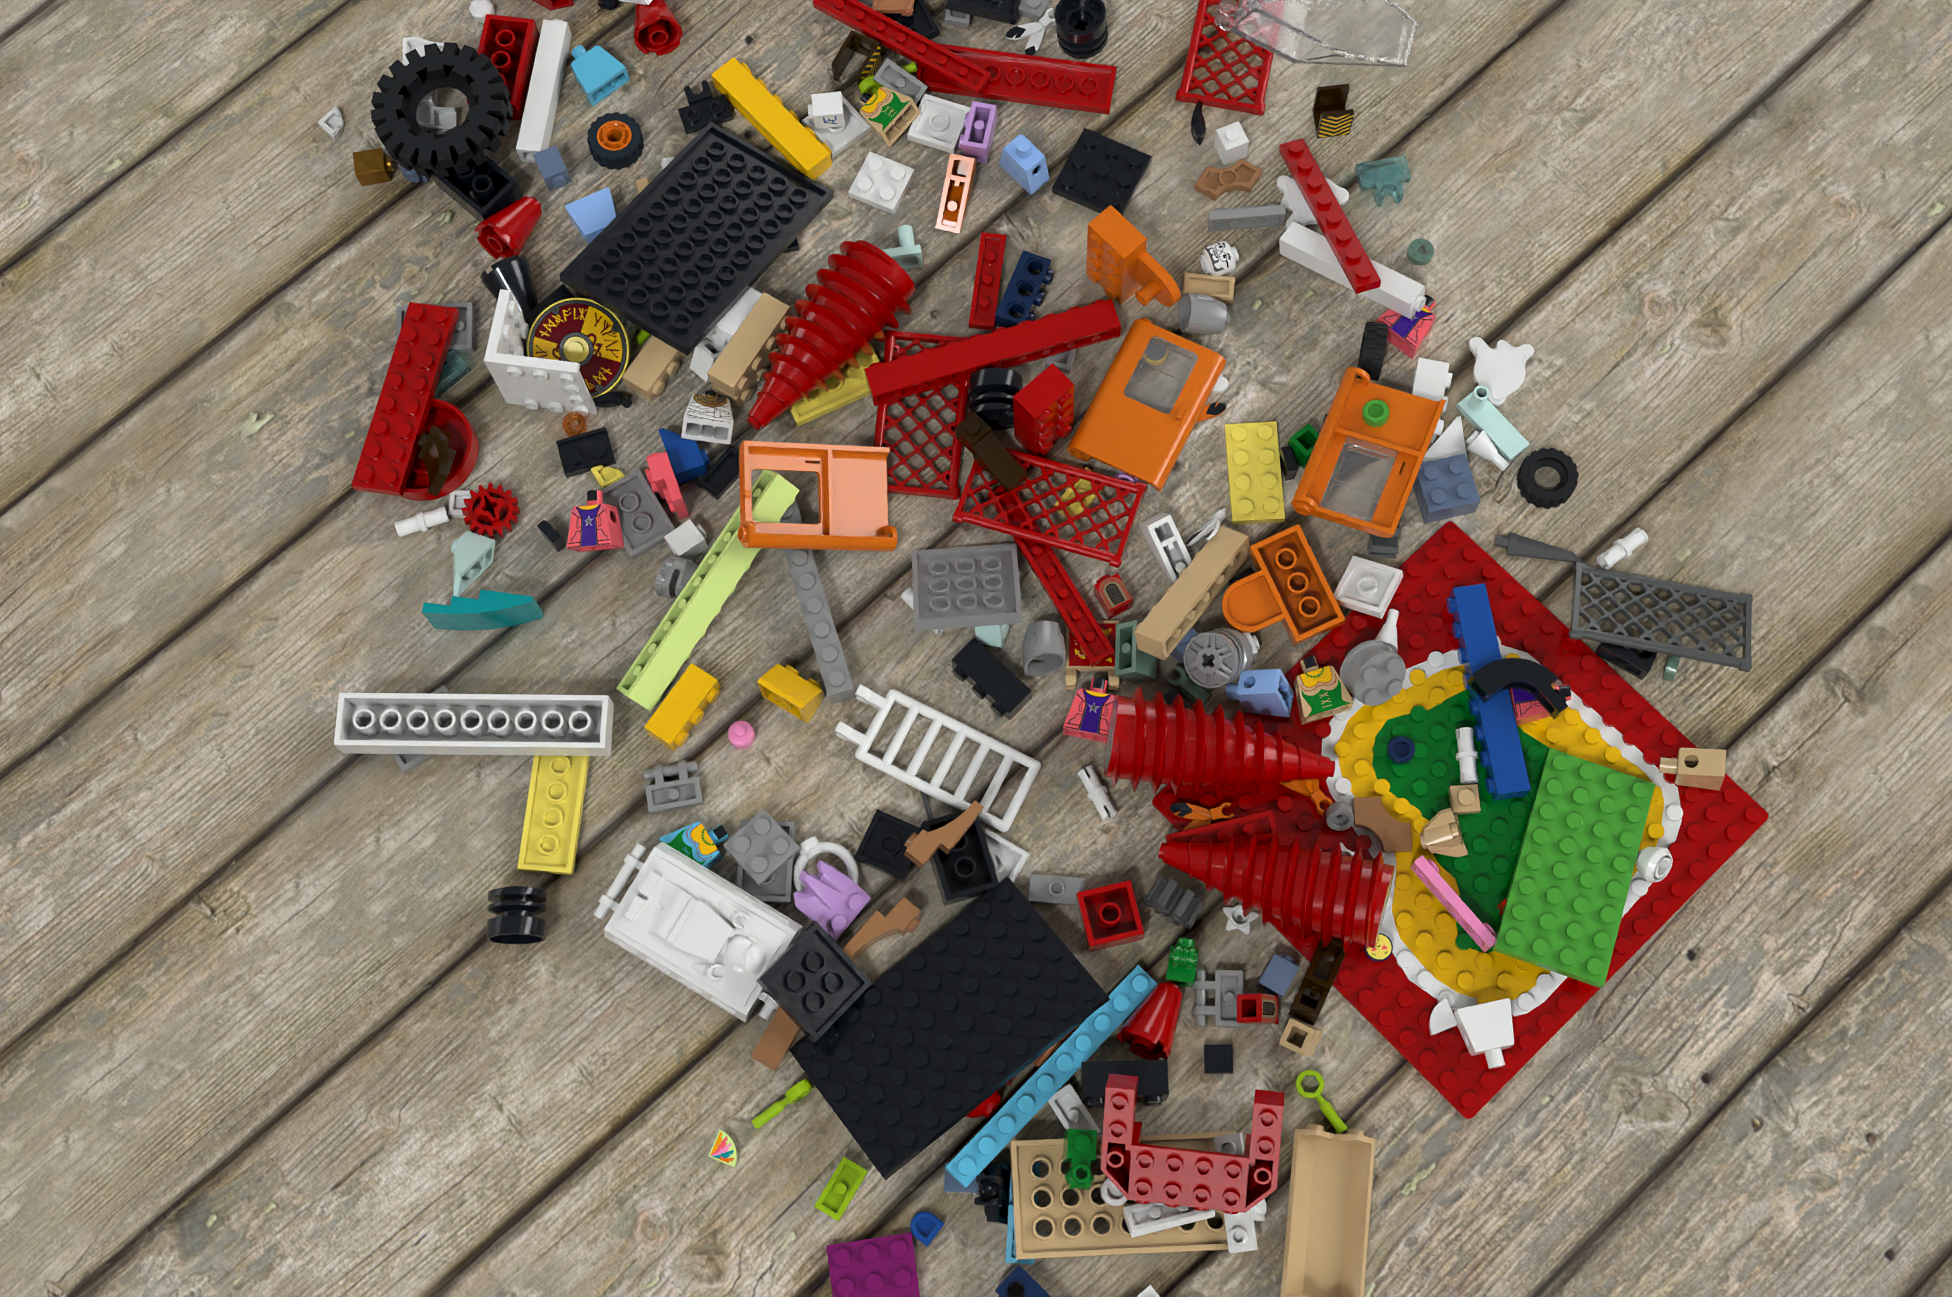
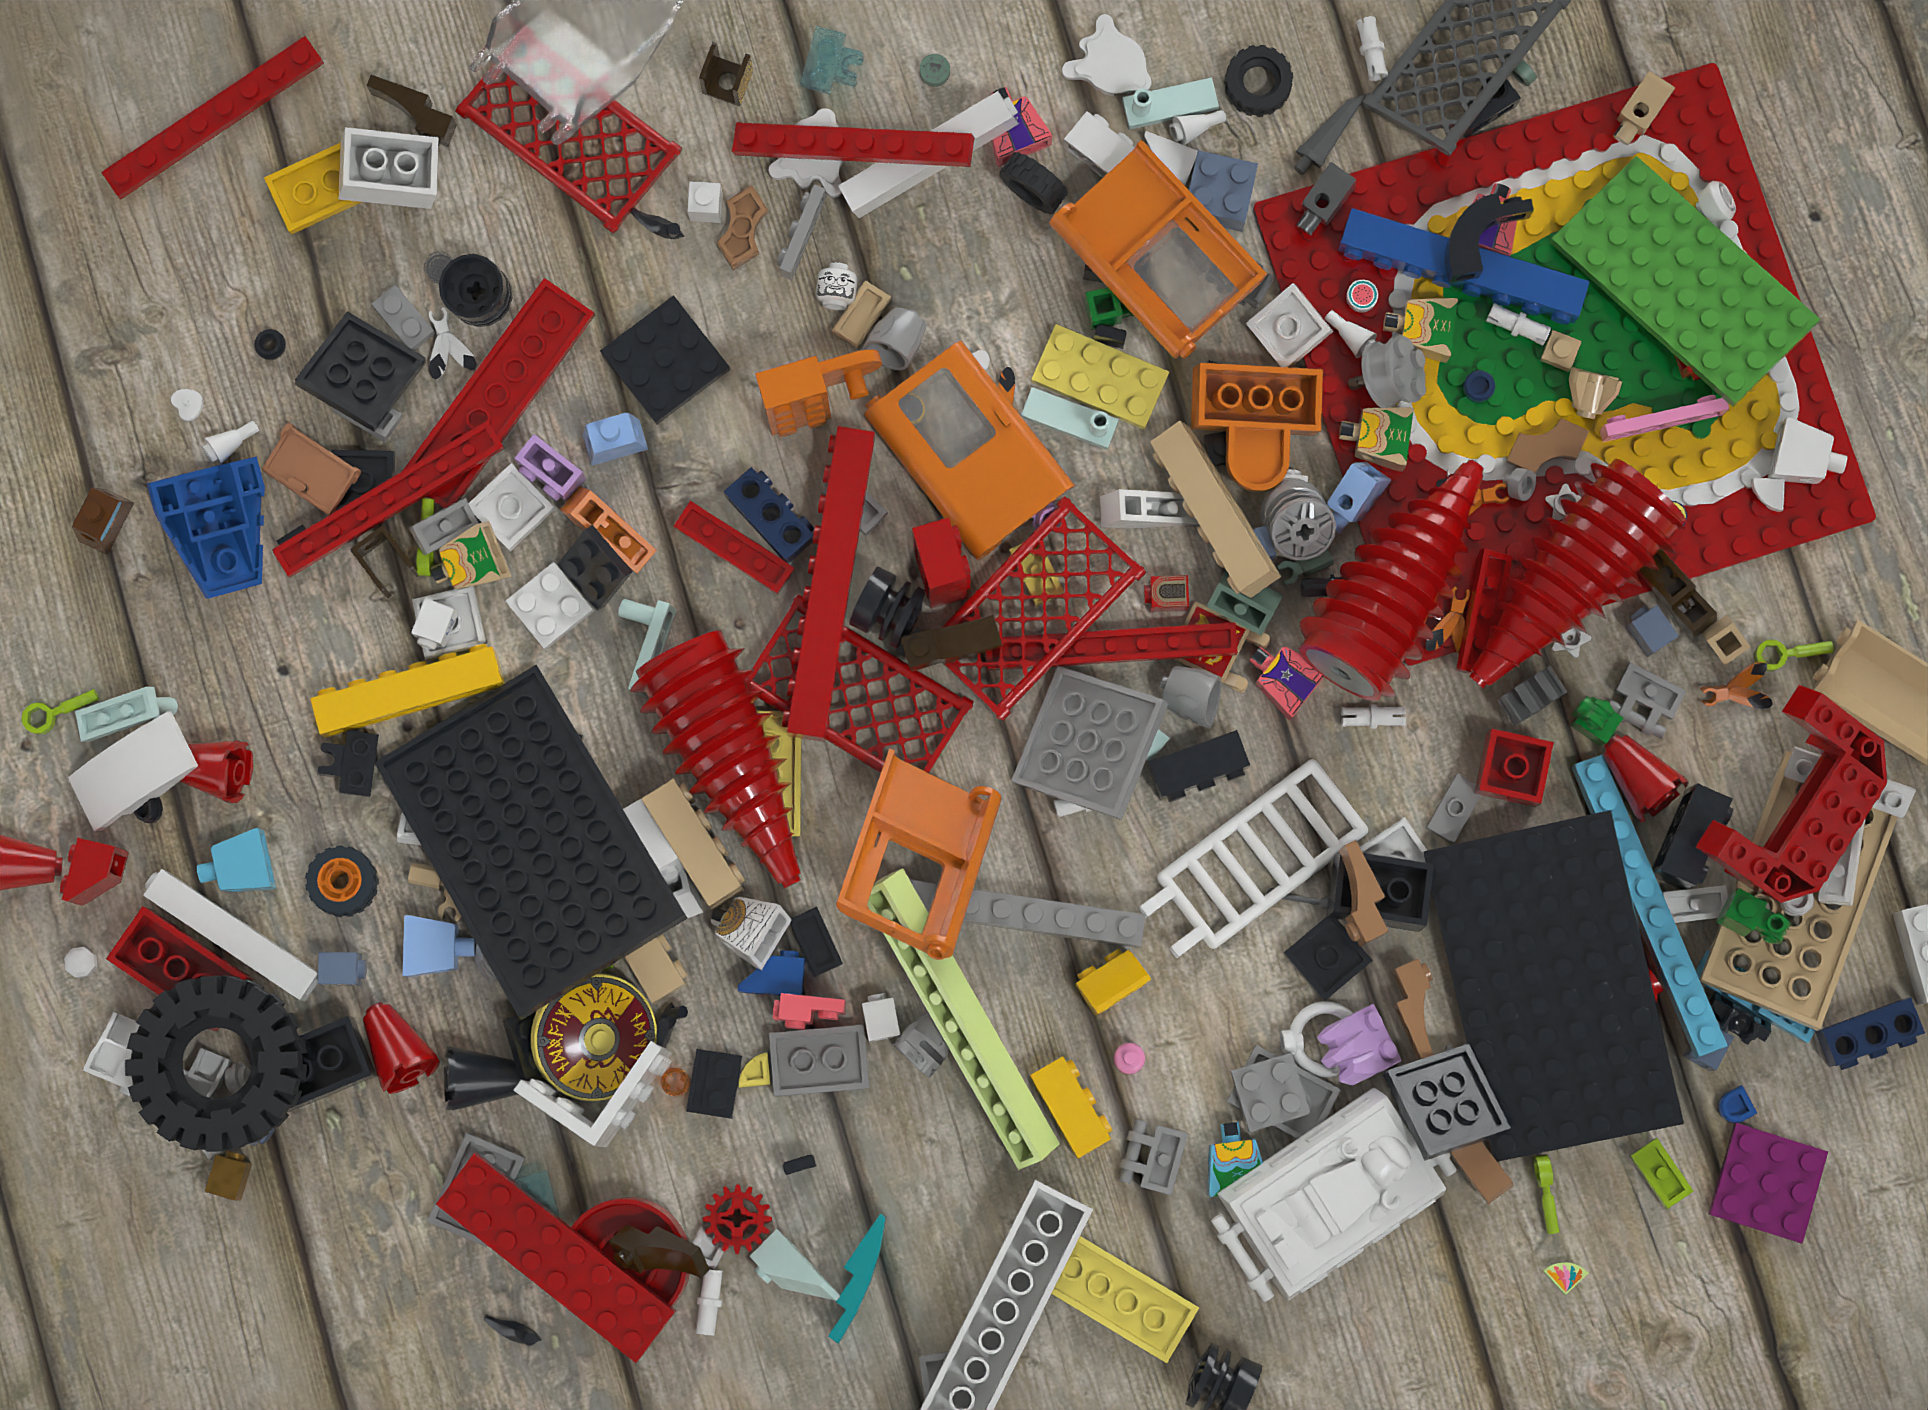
camera: 70 degrees left, 10 degrees up
white tile [318,107,344,141] -> none
coral torso [567,490,624,552] -> none
white piece [1186,508,1227,547] -> none
black tile [1204,1044,1233,1074] -> none
red brick [1237,994,1279,1025] -> none
bright green tile [1362,400,1389,427] -> none
none -> black bar [484,1314,542,1346]
none -> black plate [557,525,633,611]
none -> light aqua piece [1021,387,1119,450]
none -> dark grey torso [1296,162,1356,236]
none -> tile [1346,280,1378,312]
none -> torso [1383,298,1458,363]
none -> orange piece [1700,662,1773,709]

